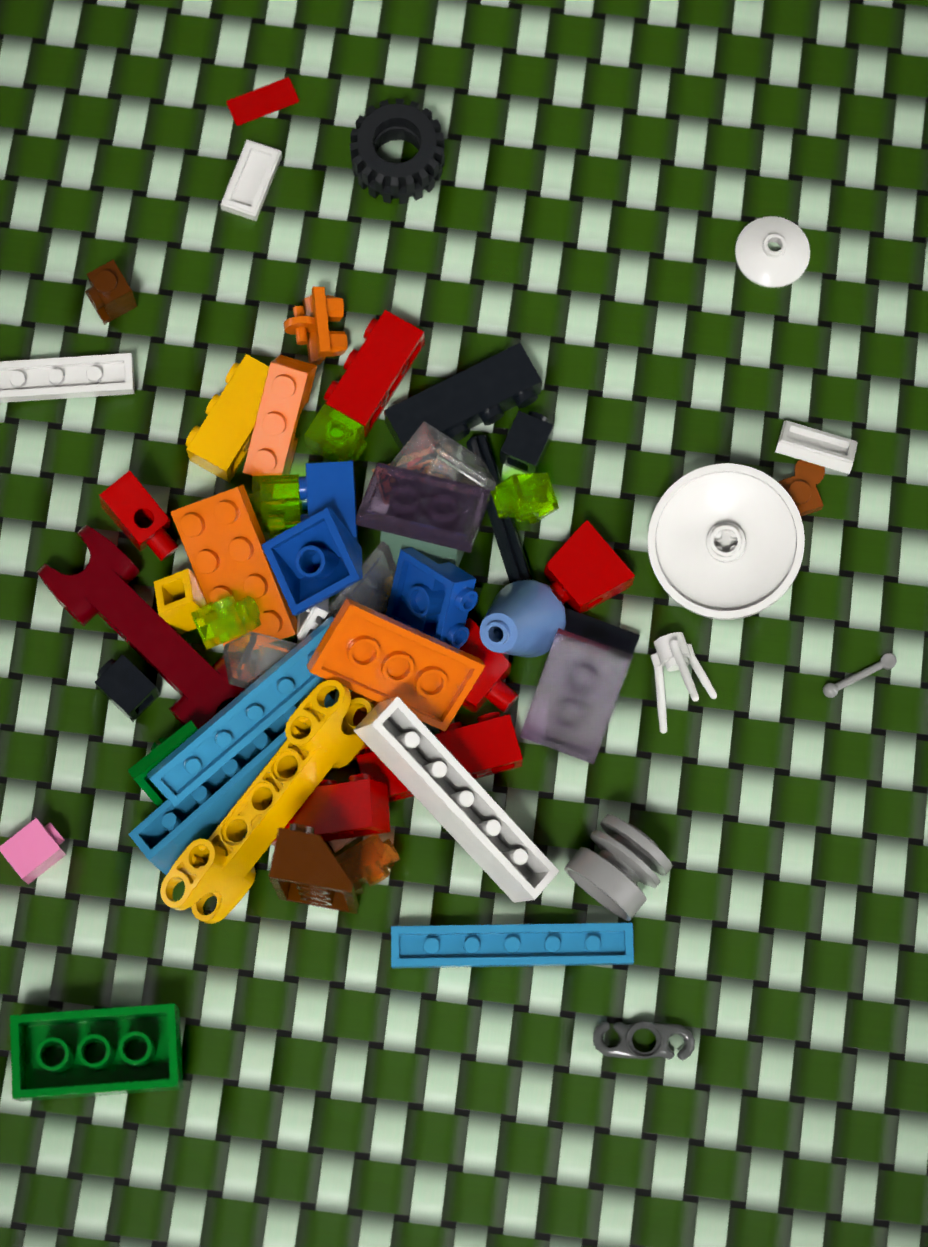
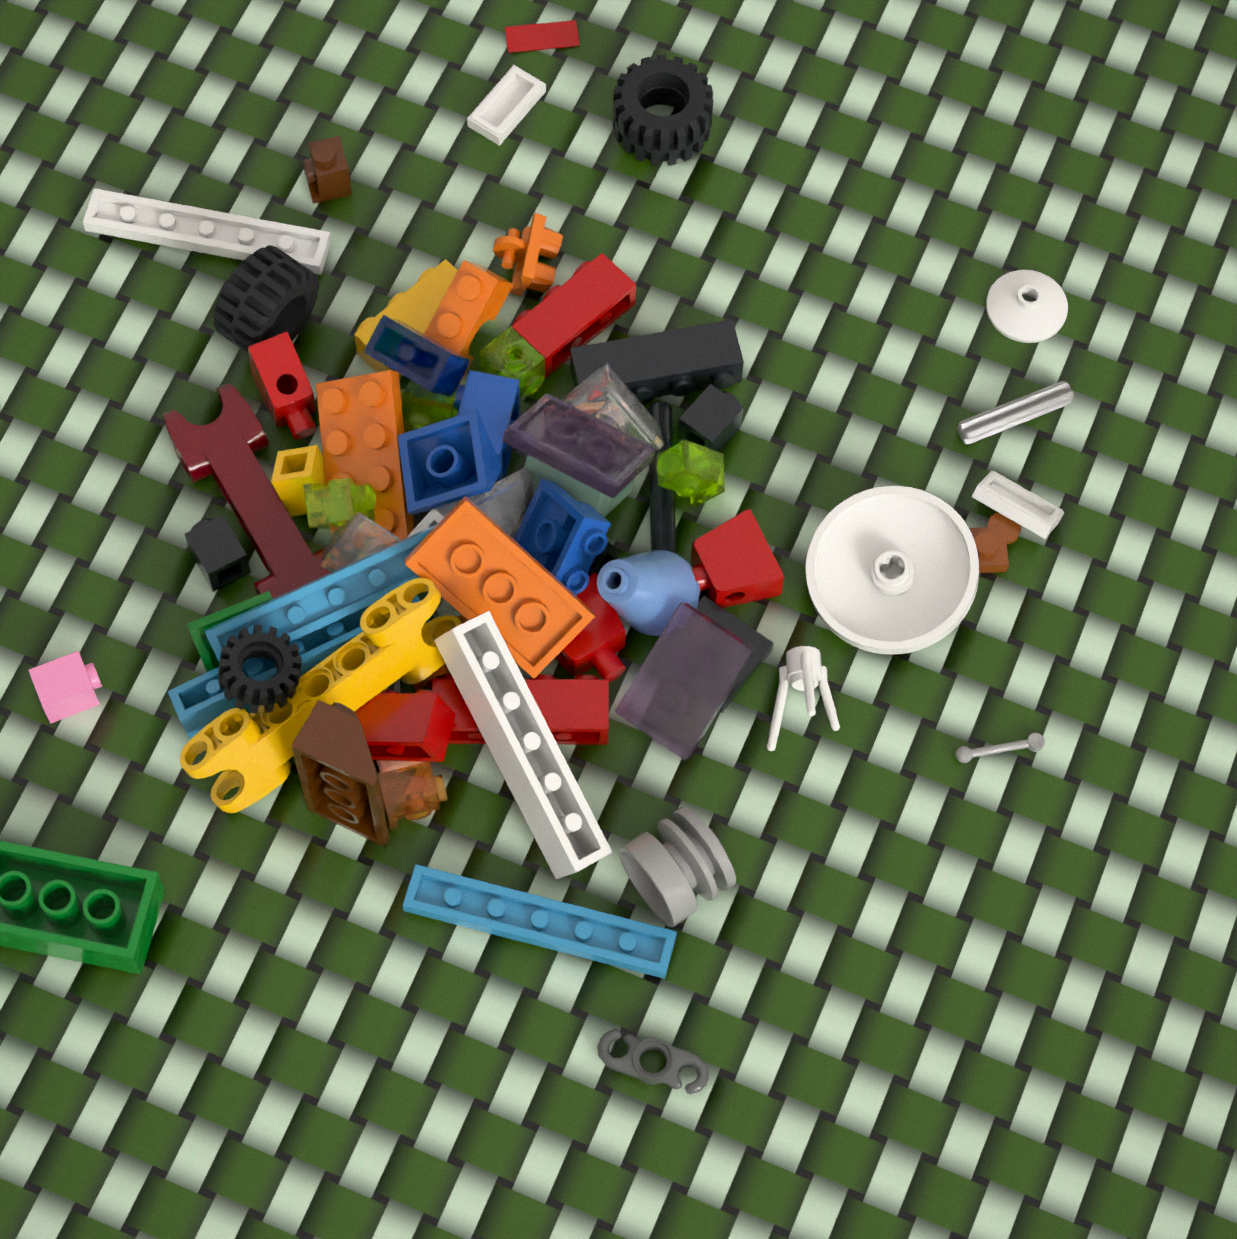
camera: 15 degrees right, 10 degrees down
none -> black tyre [213,245,319,354]
none -> black tyre [218,625,302,714]
none -> clear blue brick [364,315,470,397]
none -> axle [957,381,1074,444]

